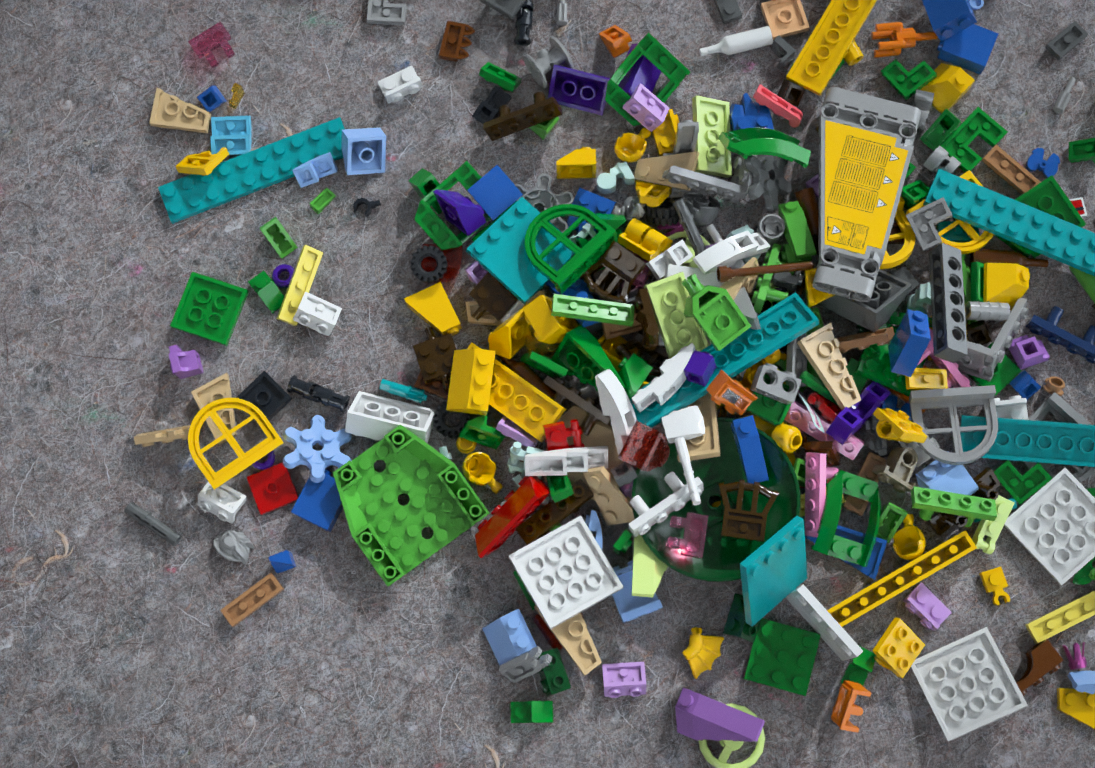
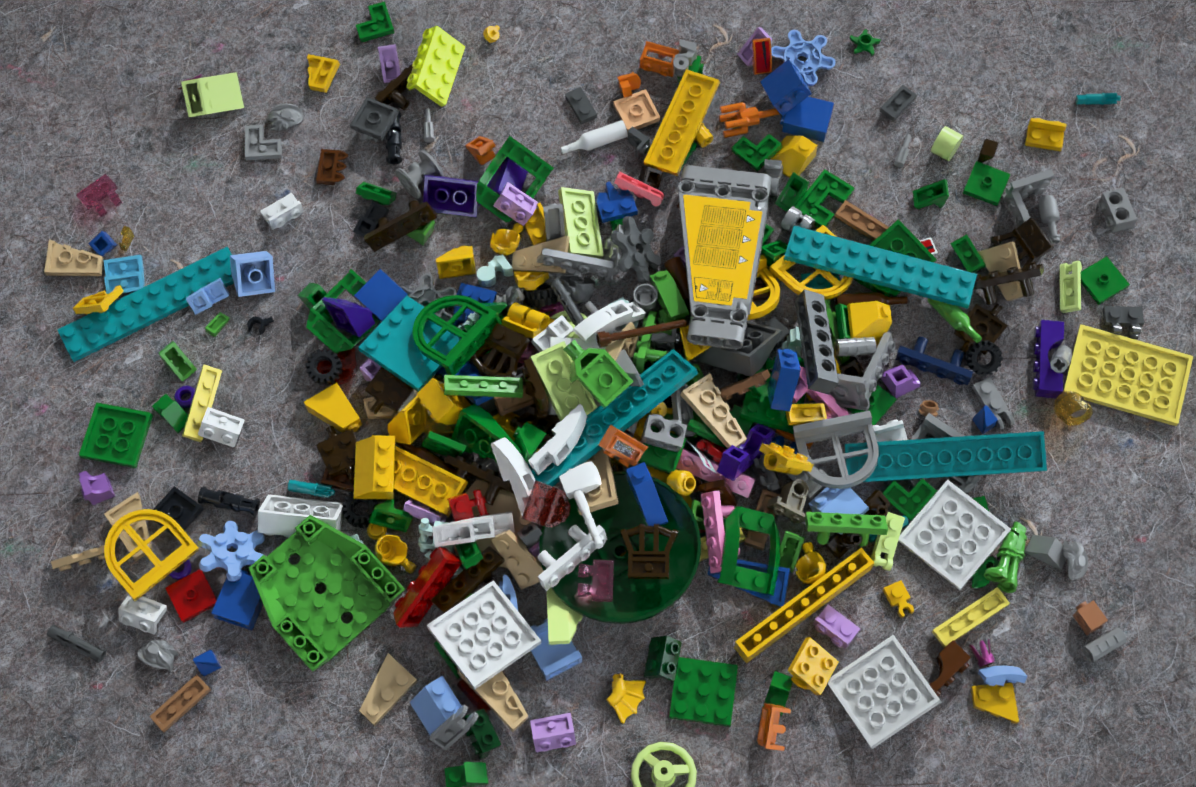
camera: 10 degrees left, 10 degrees down
green plate [612,530,633,556] -> none
medium lavender wedge [675,687,765,742] -> none
dark purple brick [684,350,716,387] -> none
green wedge [718,128,811,168] -> none
teal plate [740,516,808,626] -> none
white plate [785,584,863,661] -> none
light grey plate [906,197,952,252] -> none
blue slope [1010,369,1042,400] -> none
blue piece [1026,148,1060,179] -> none
none -> tan wing [359,653,418,726]

